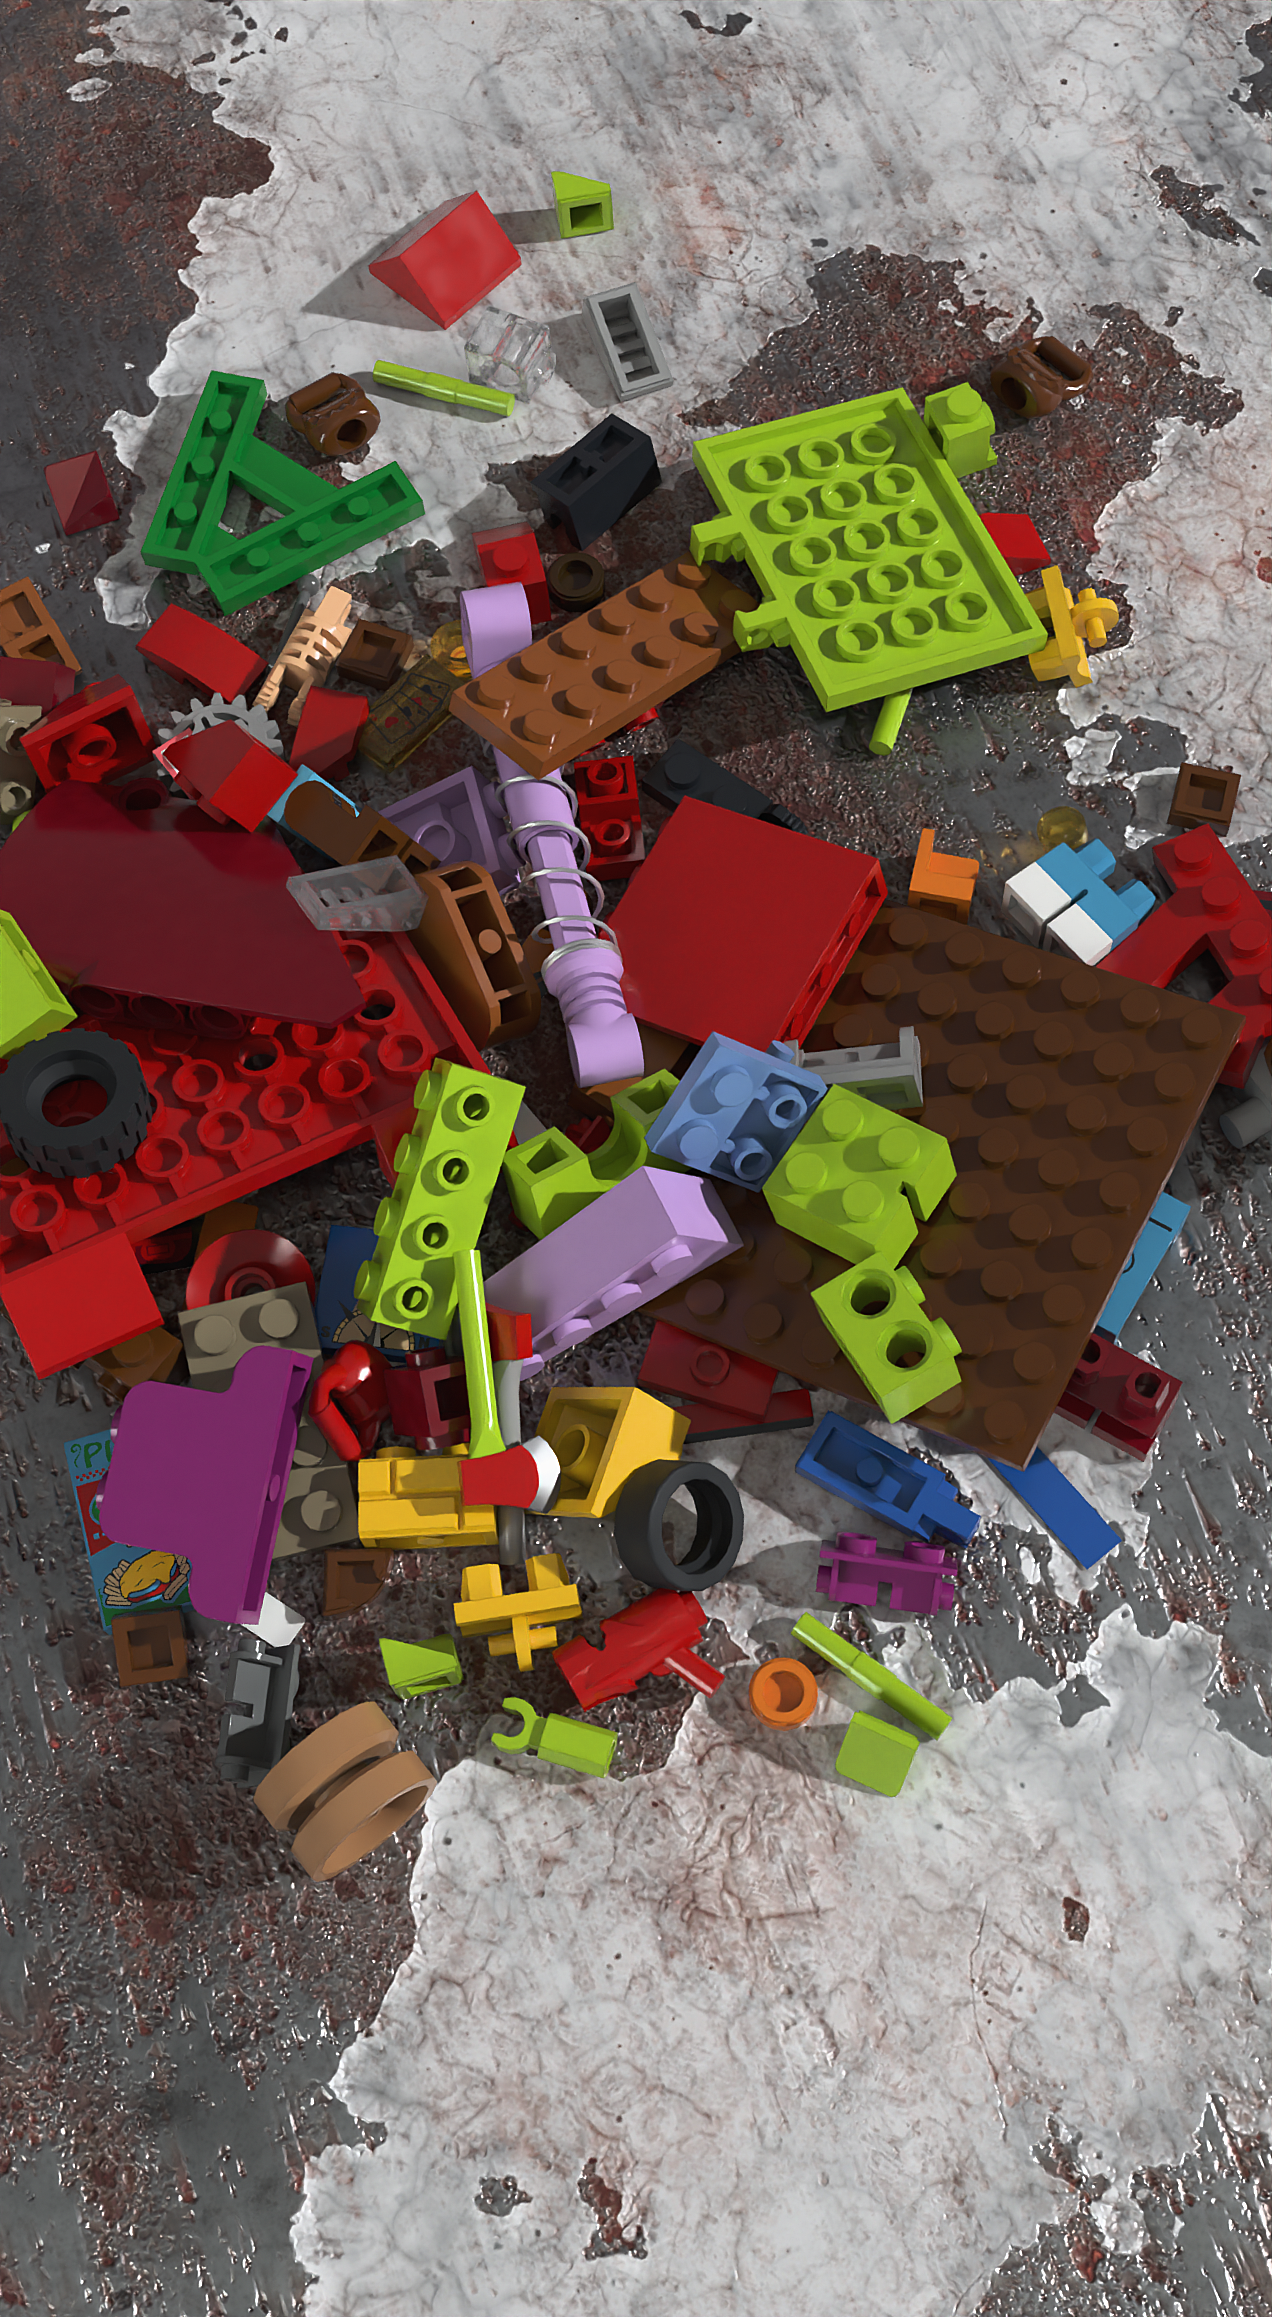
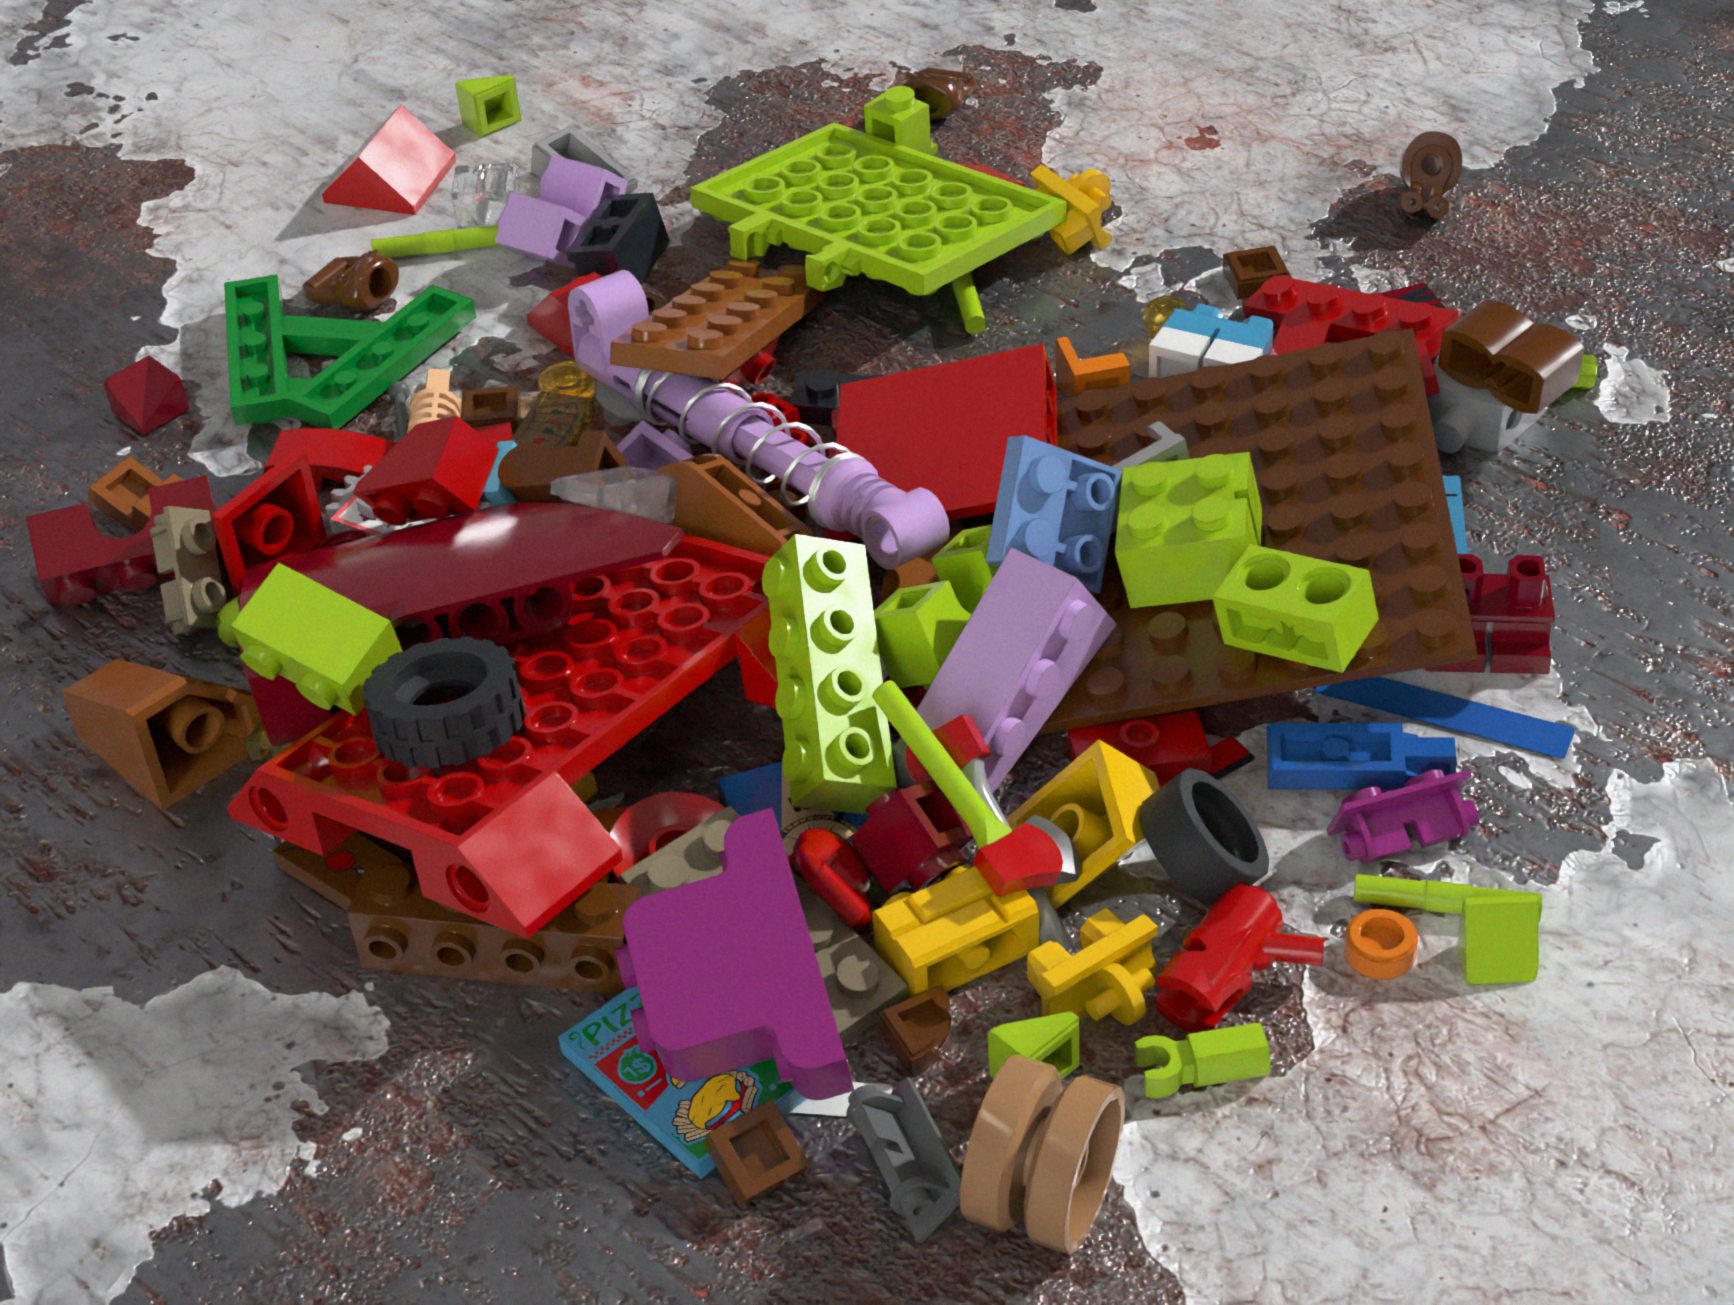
camera: 30 degrees left, 25 degrees down
none -> lavender brick [495,155,628,269]

